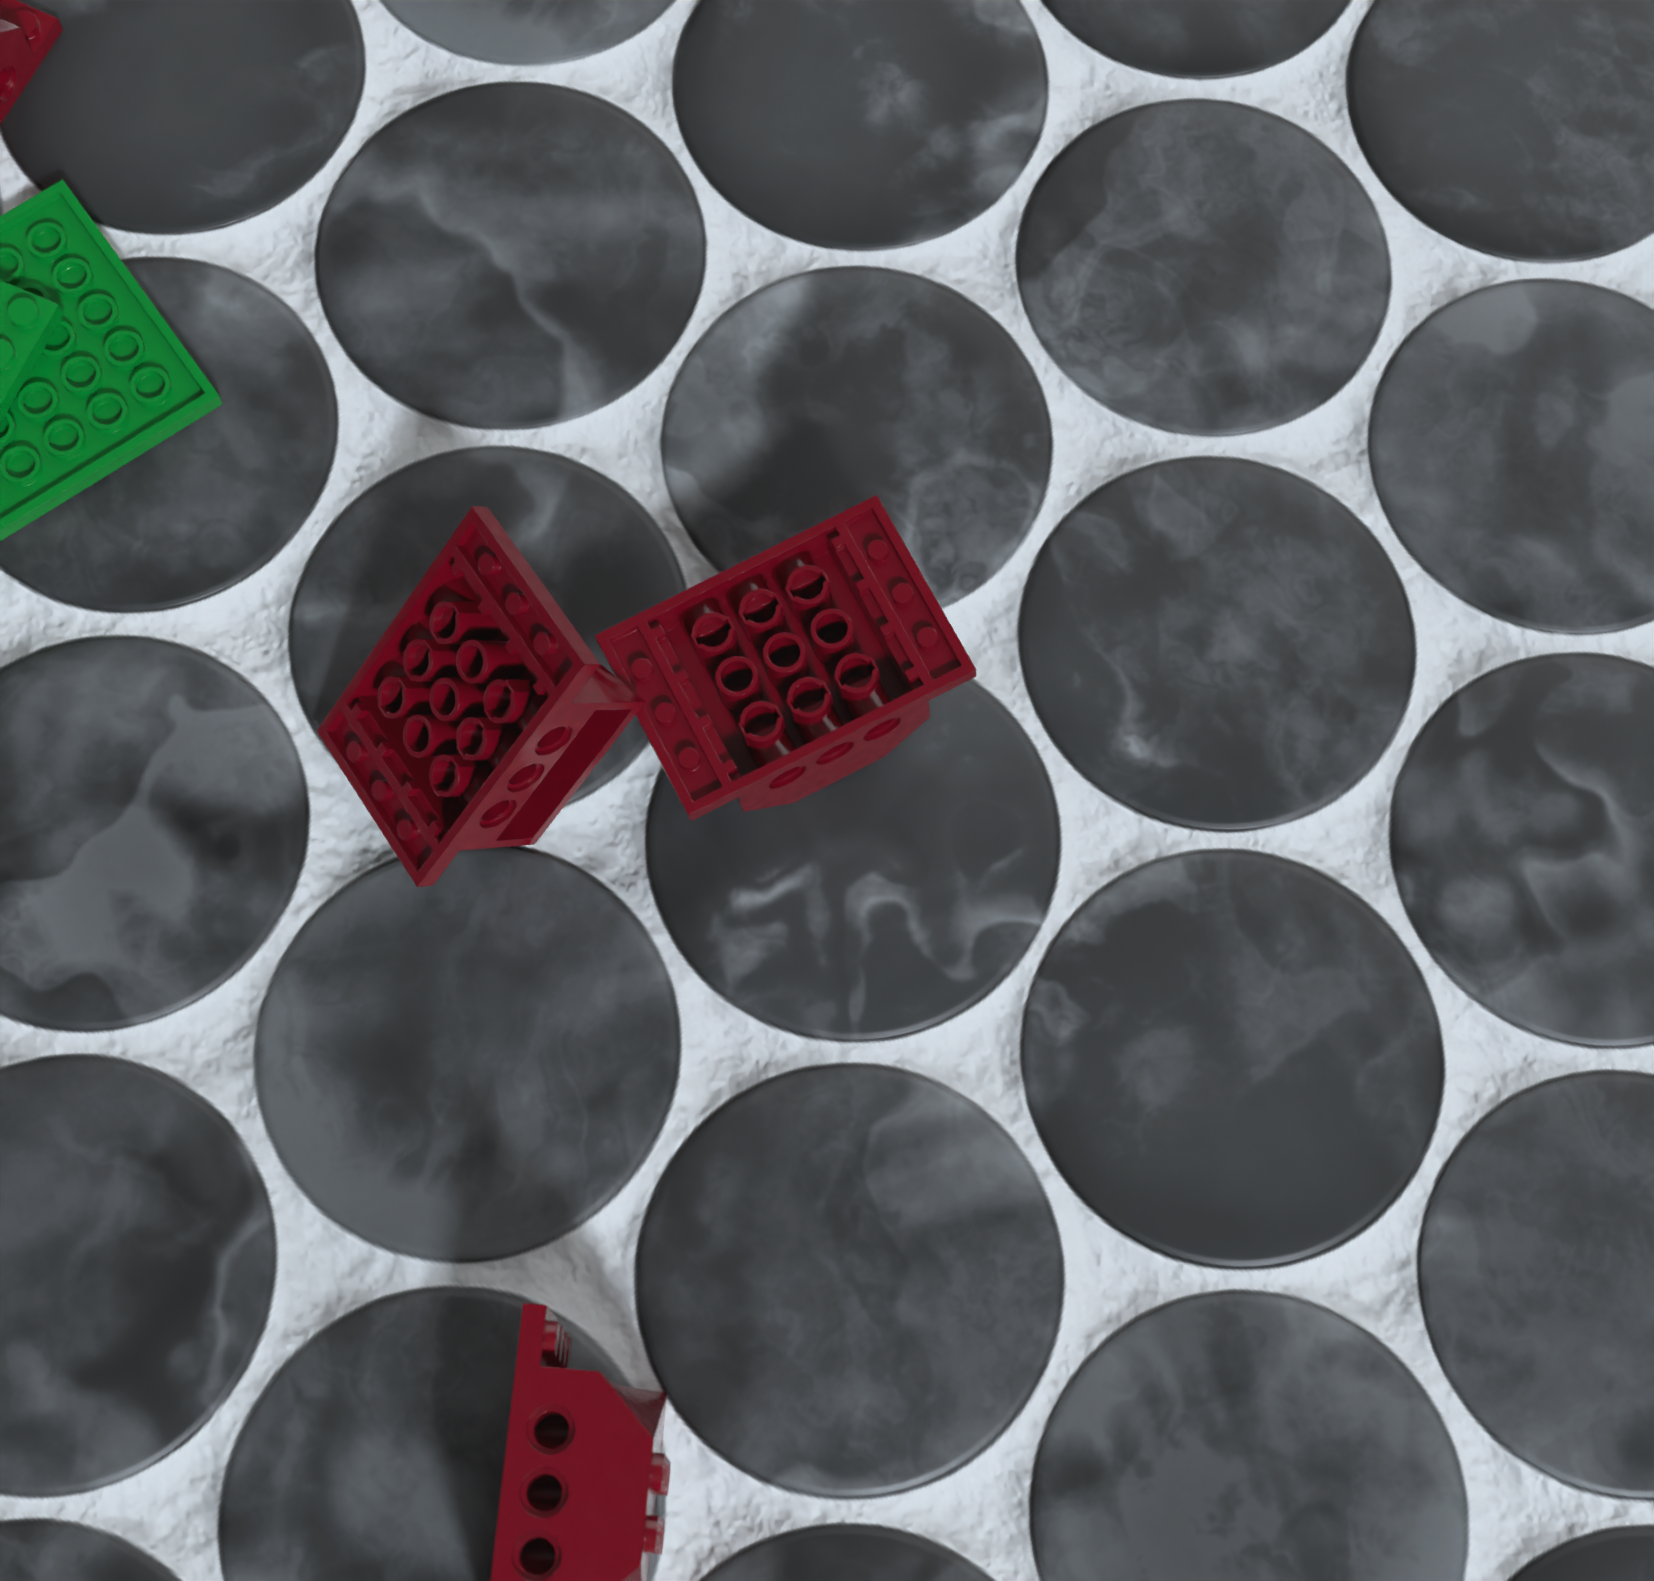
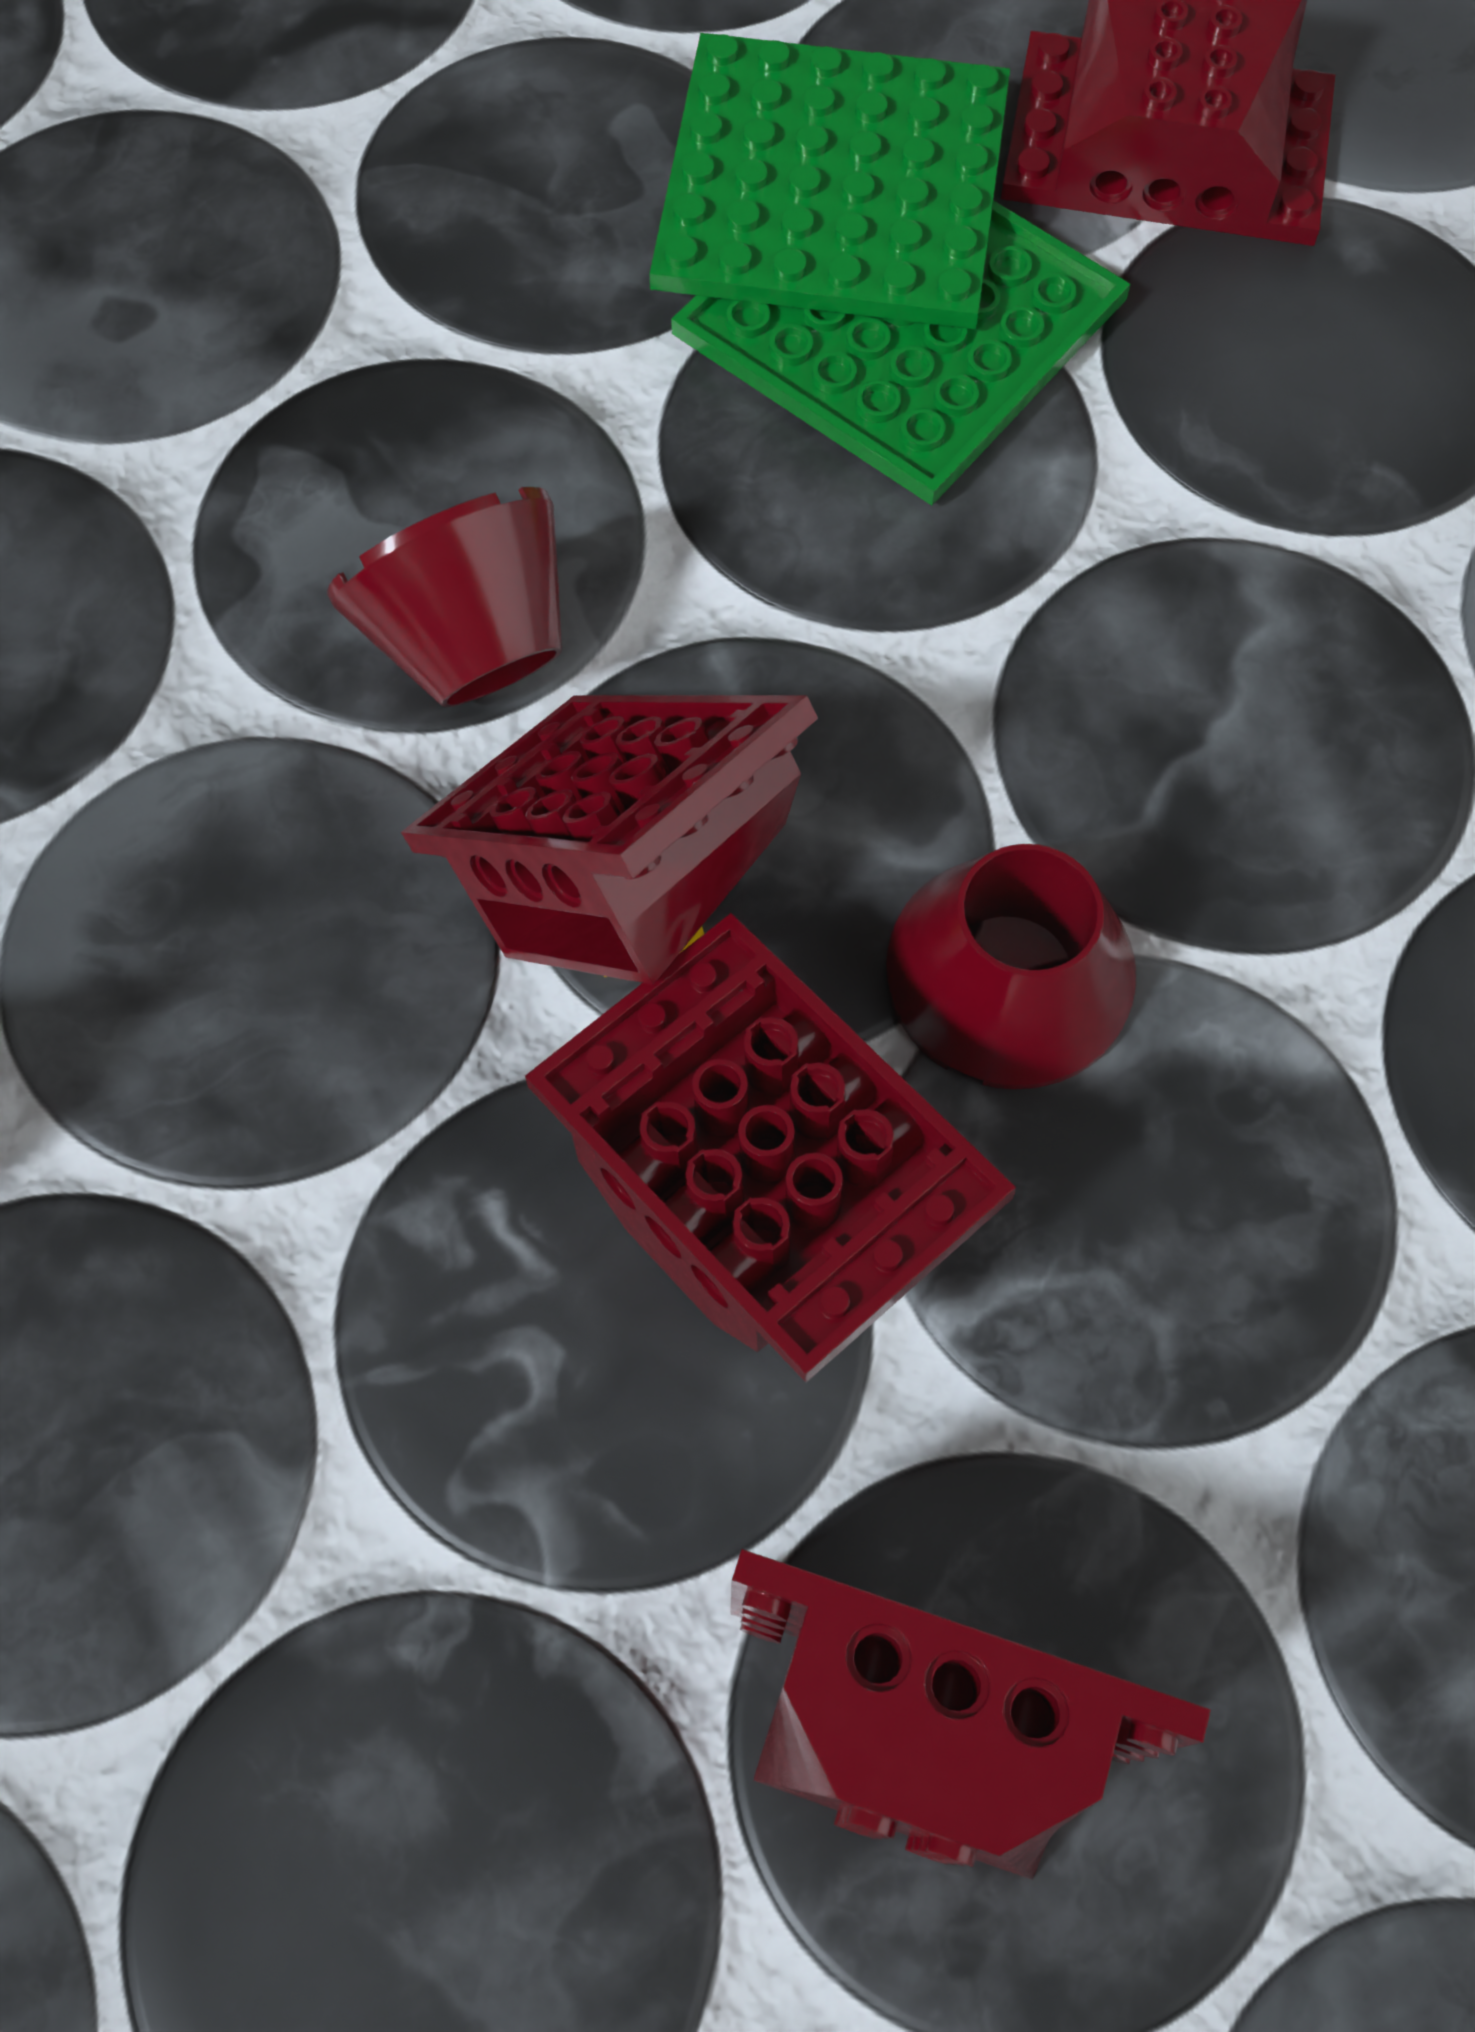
camera: 80 degrees right, 5 degrees down
none -> dark red cone [327,487,562,707]
none -> dark red wedge [730,1549,1211,1880]
none -> dark red cone [886,844,1136,1089]

